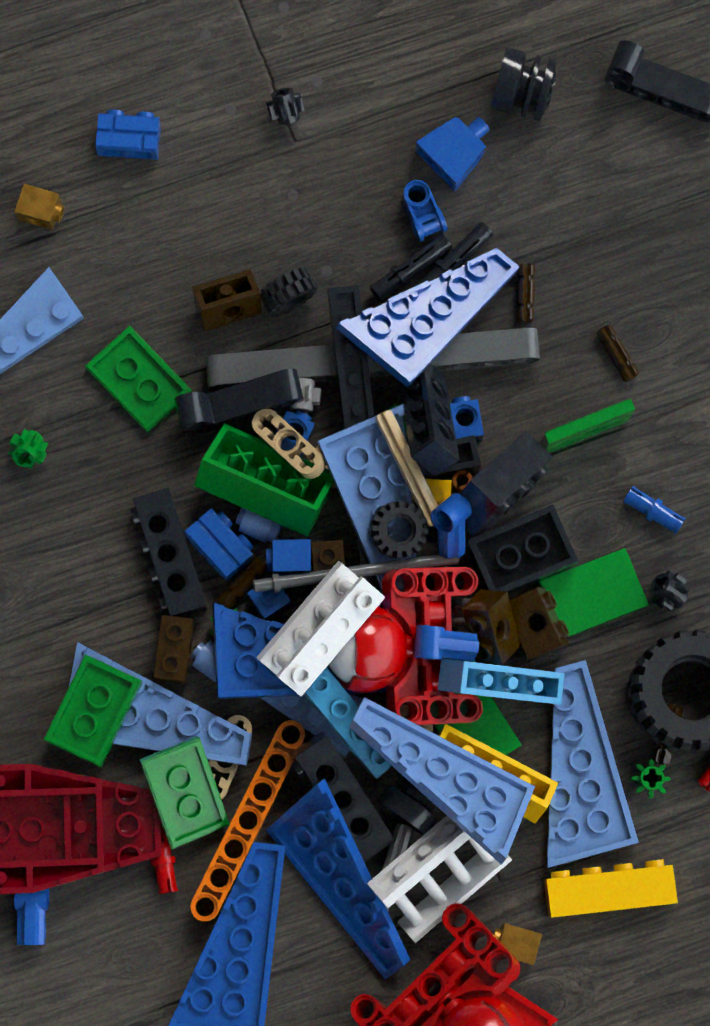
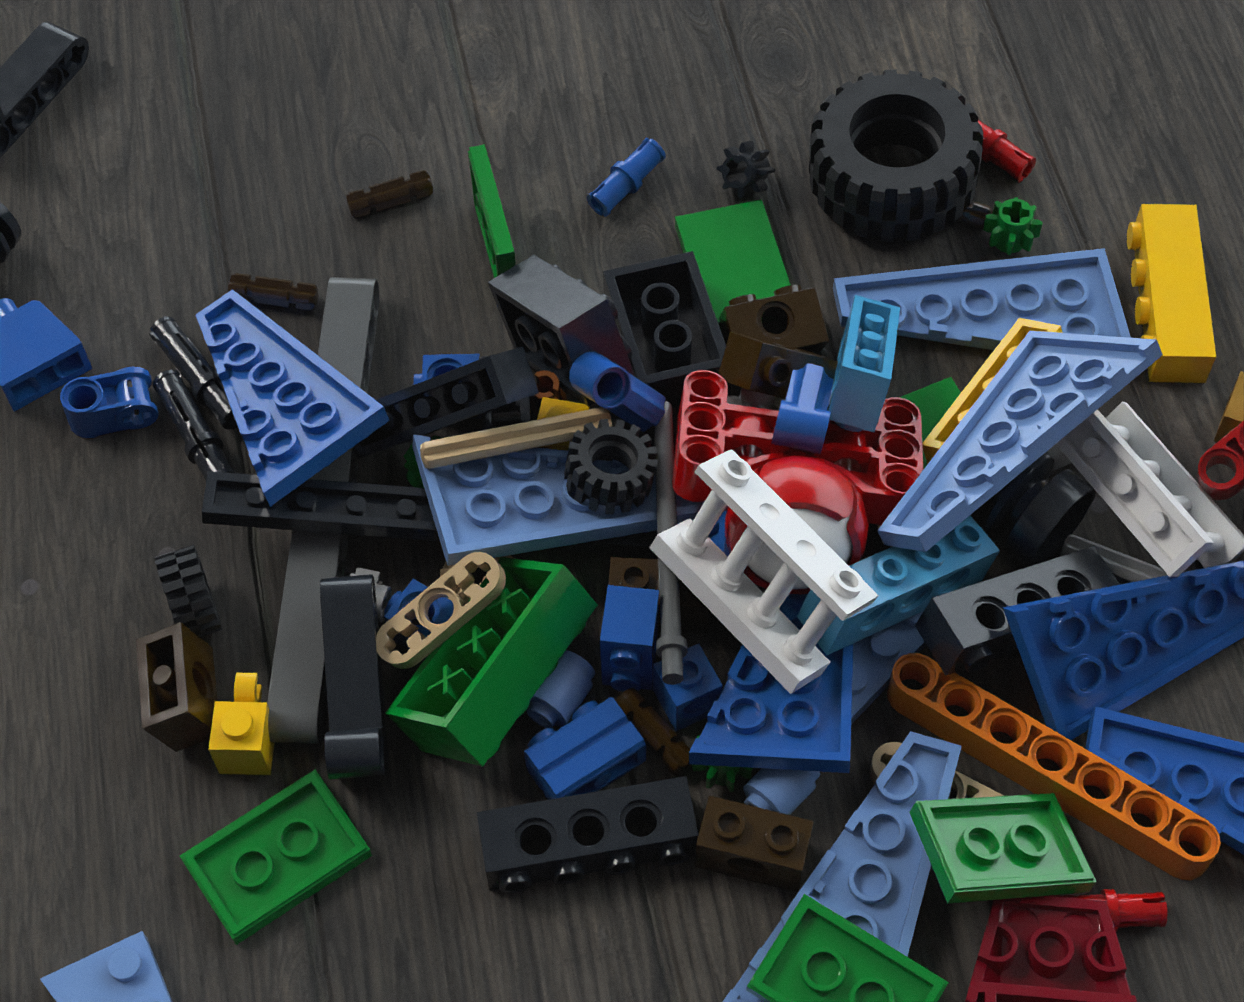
camera: 75 degrees left, 20 degrees down
none -> yellow brick [208,672,275,775]

